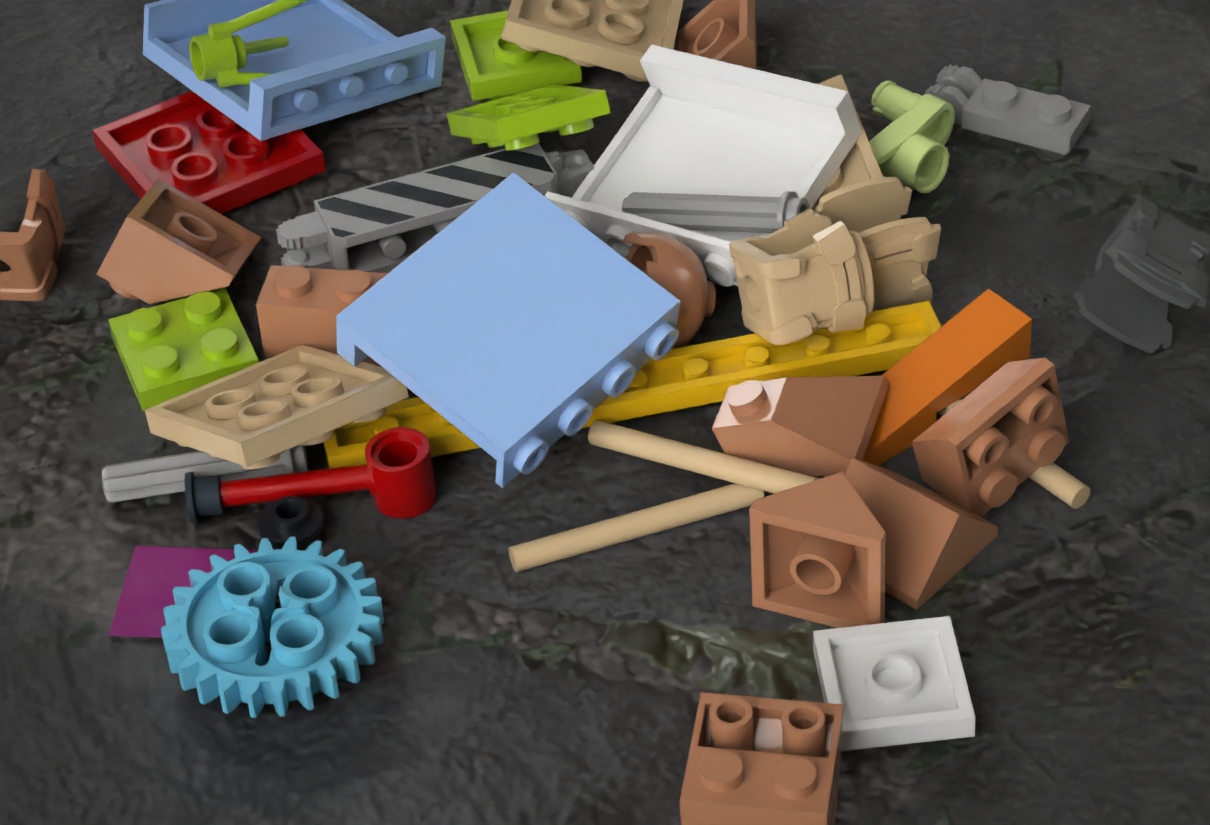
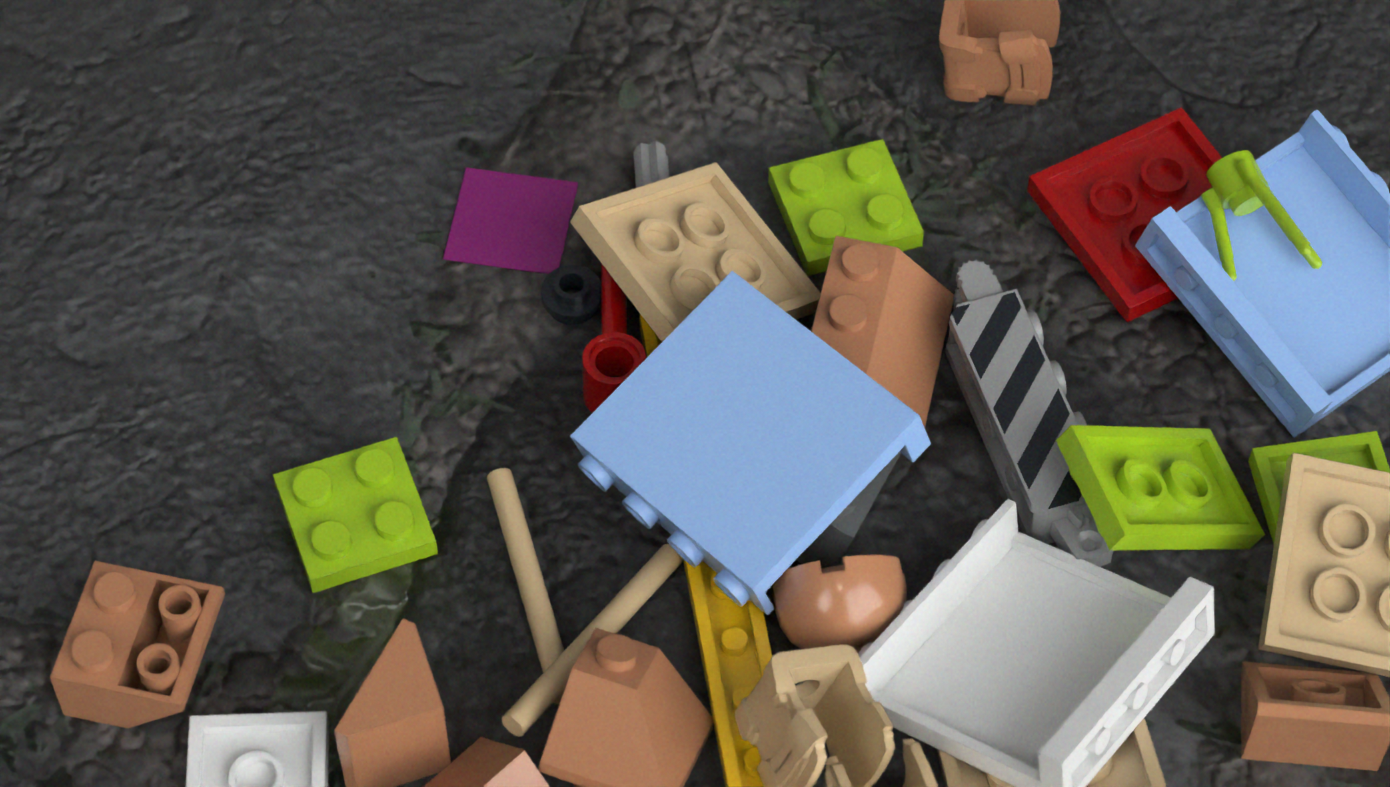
camera: 90 degrees right, 15 degrees up
nougat slope [96,179,261,304] -> none
medium azure gear [161,537,384,718] -> none
light grey axle [622,191,810,233] -> none
none -> lime plate [273,437,438,593]

